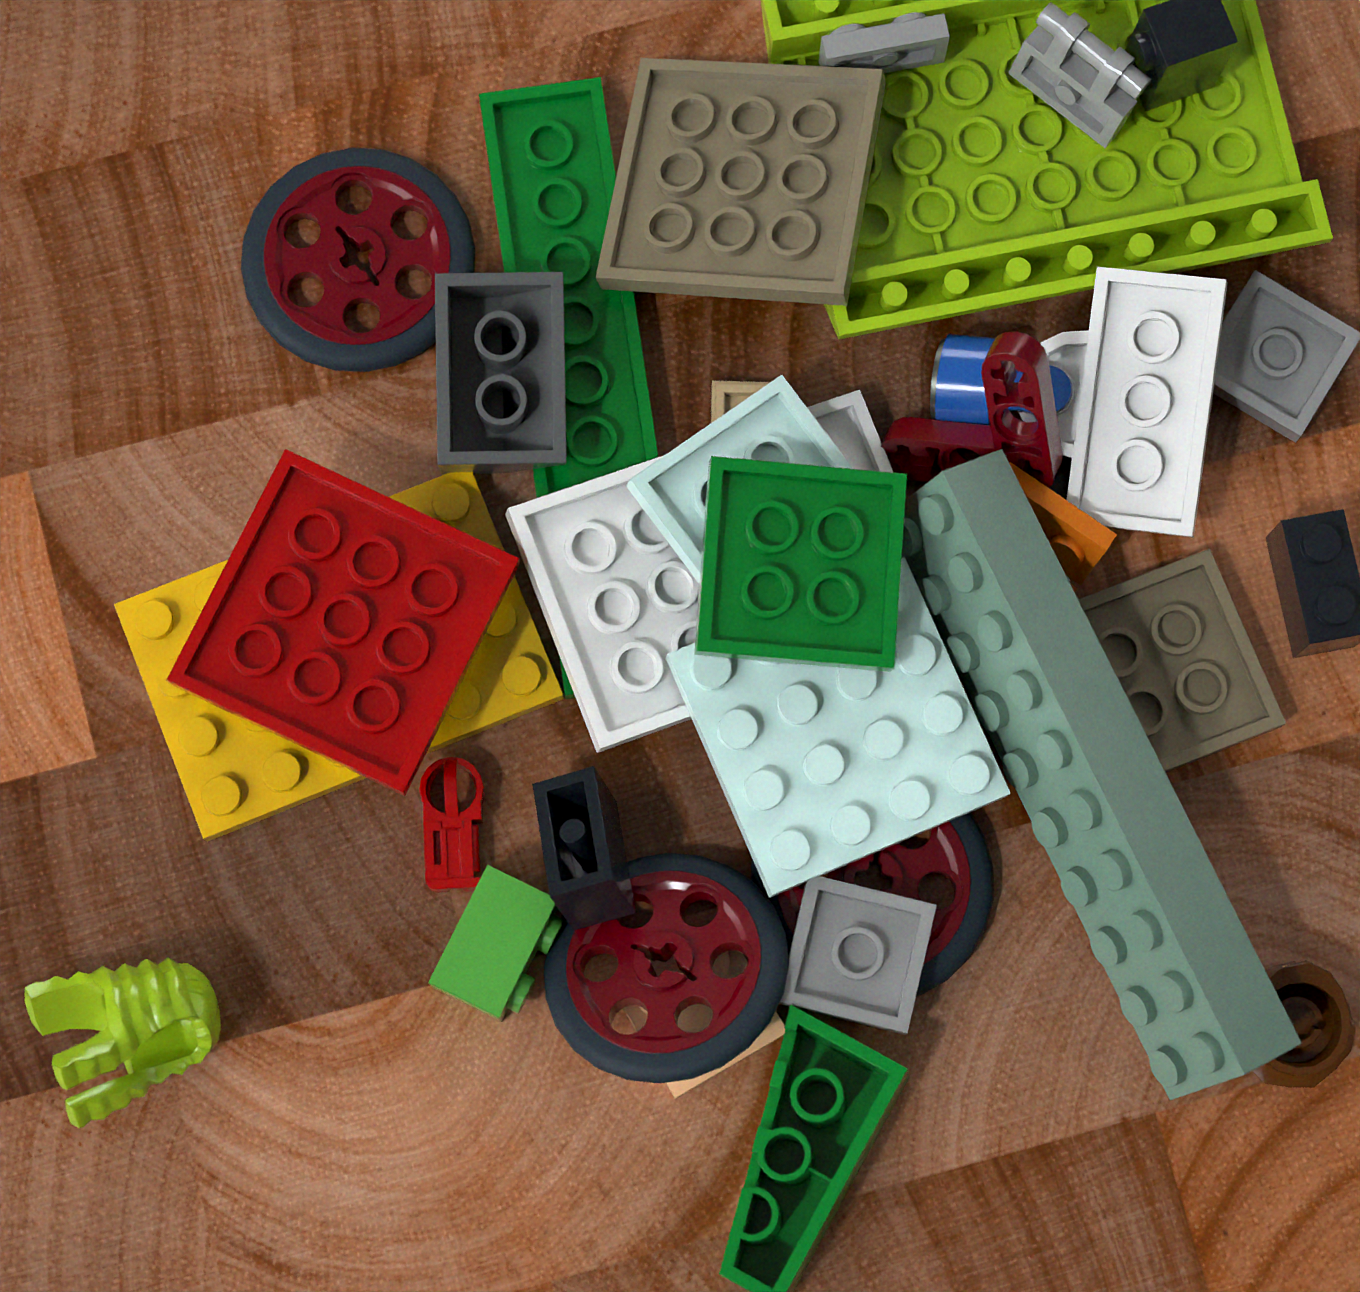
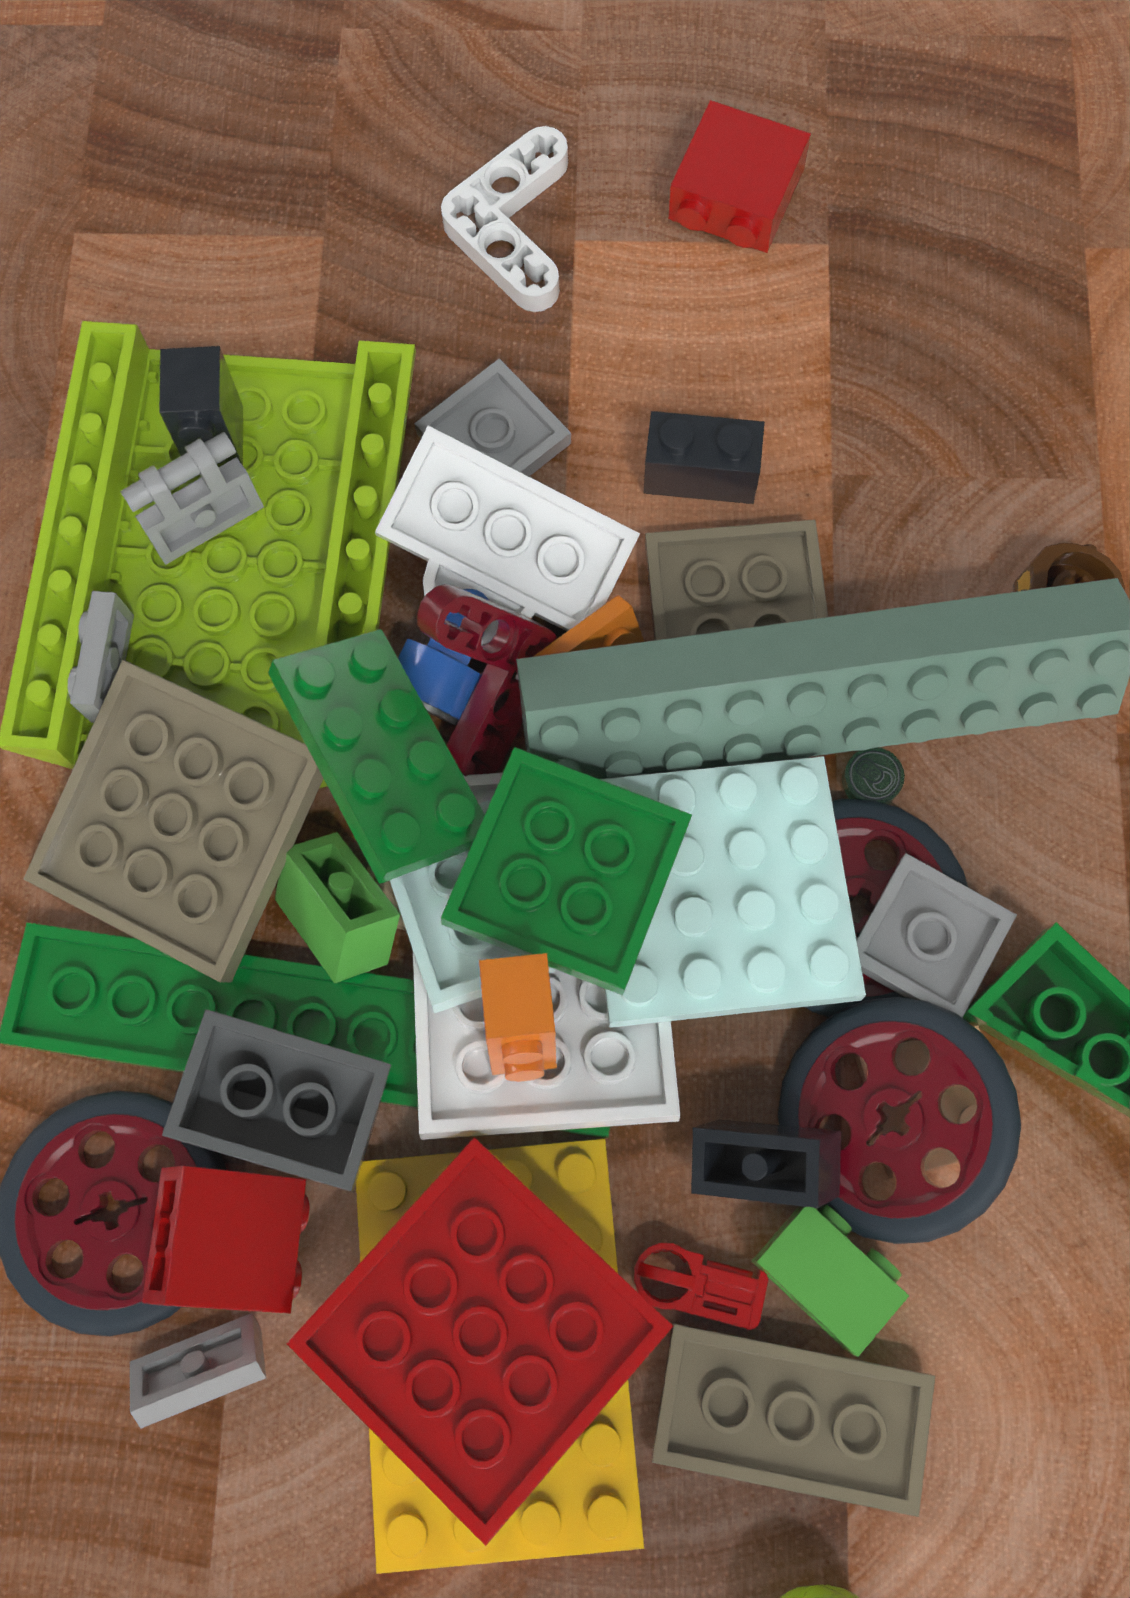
camera: 65 degrees left, 5 degrees down
none -> light grey plate [130,1313,266,1428]
none -> red brick [142,1166,310,1314]
none -> green plate [268,629,485,884]
none -> bright green brick [275,832,400,983]
none -> orange brick [479,953,557,1082]
none -> dark tan plate [651,1323,935,1517]
none -> clear green tile [842,747,905,805]

